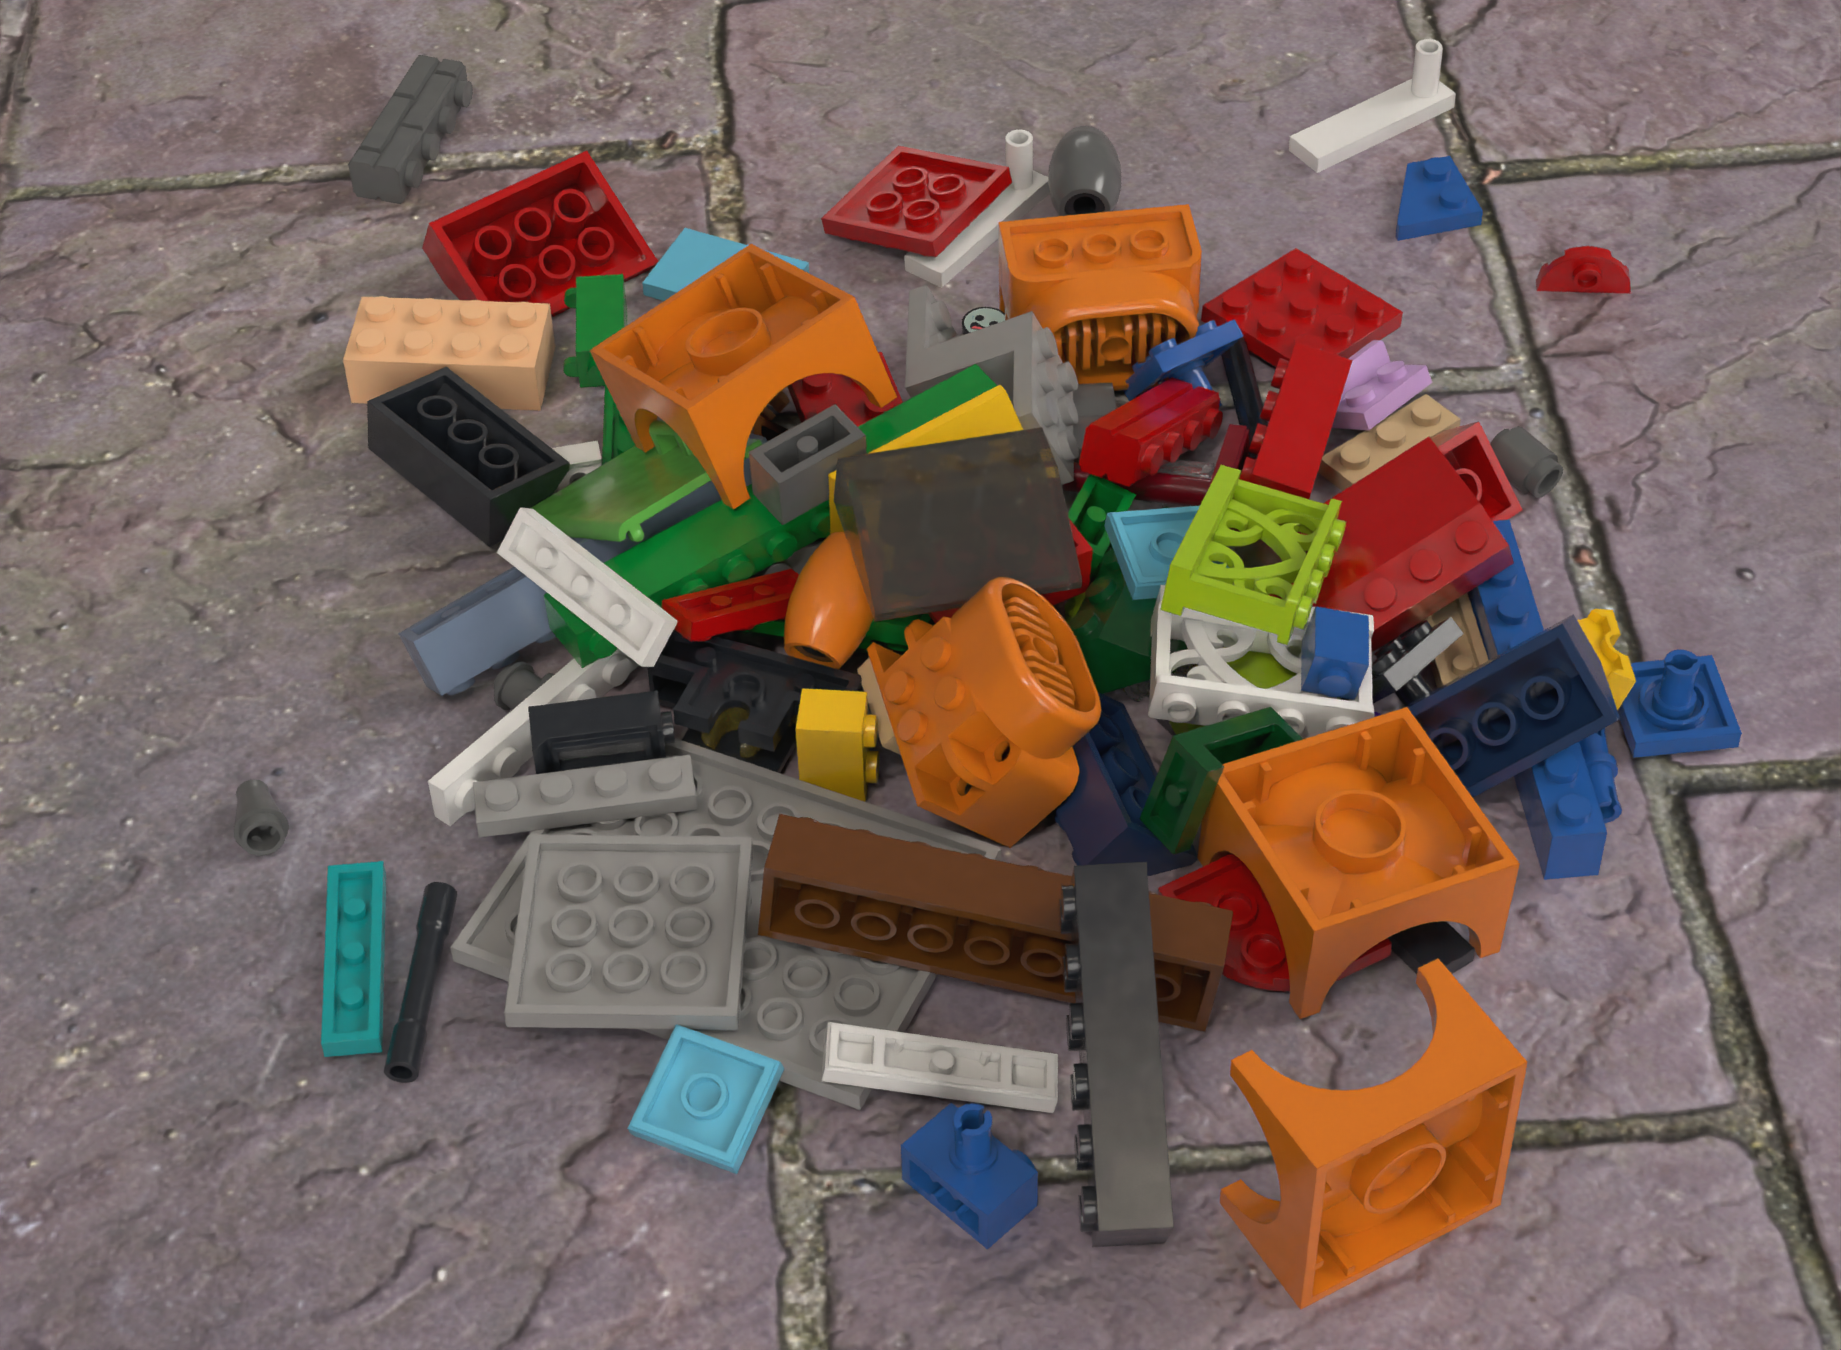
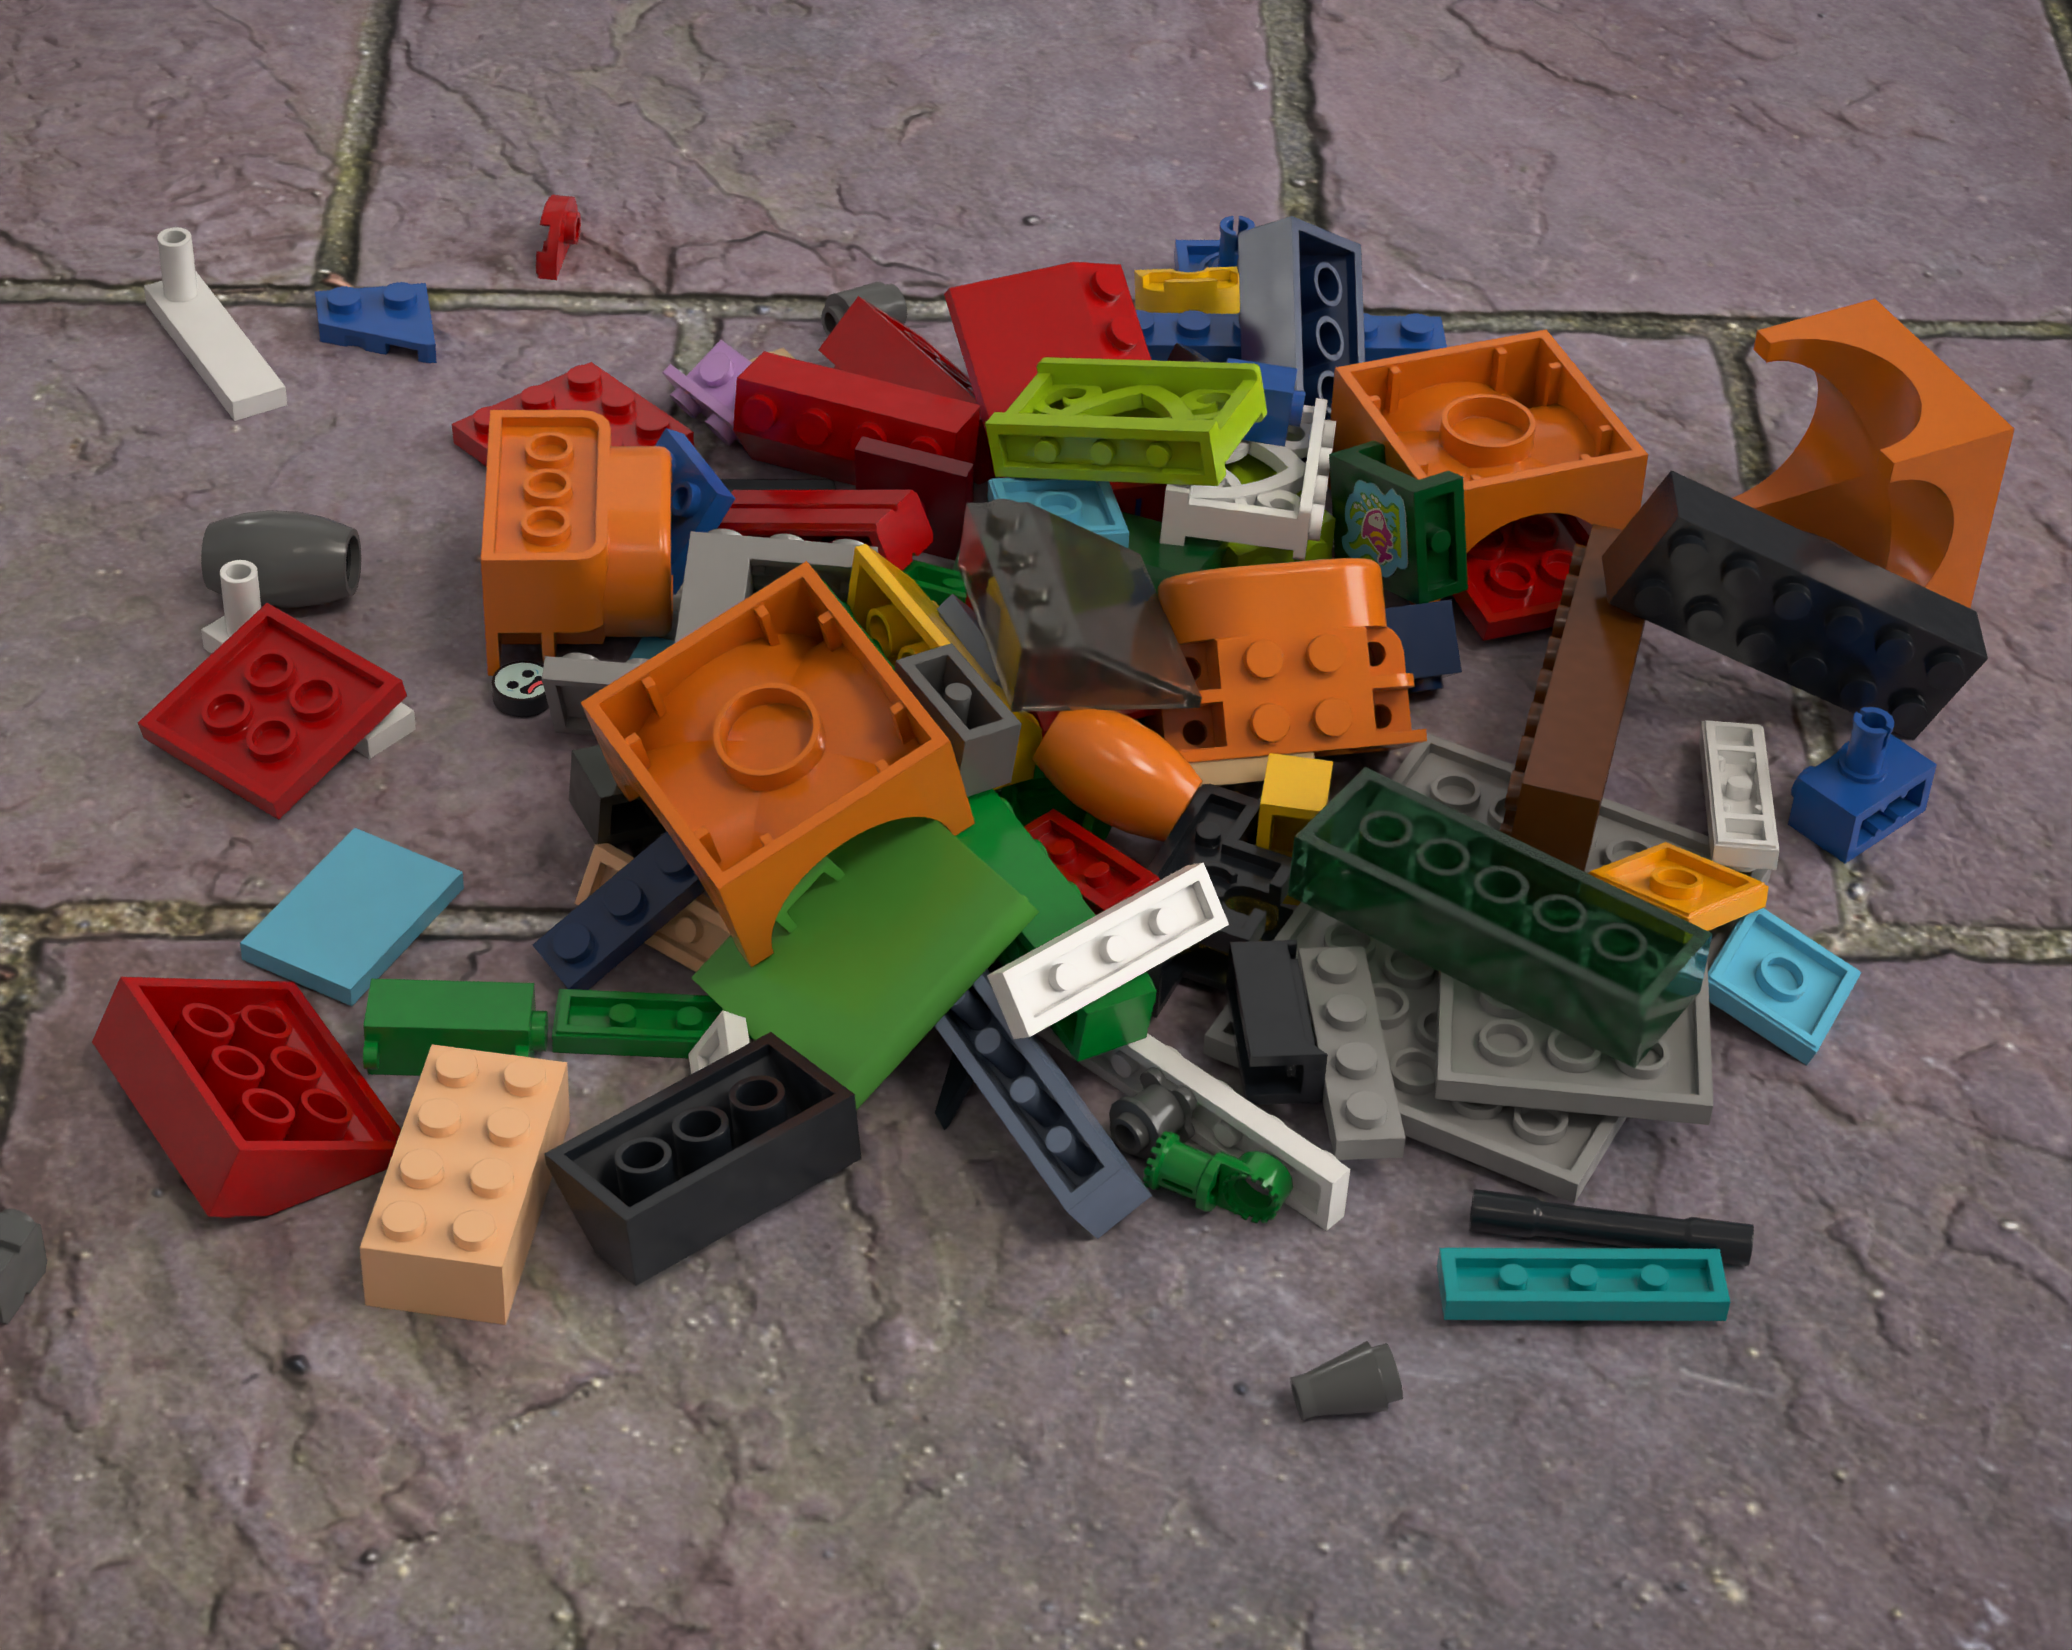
camera: 90 degrees left, 5 degrees down
none -> green connector [1143,1131,1293,1223]
none -> clear green brick [1288,767,1712,1068]
none -> light orange tile [1582,842,1769,940]

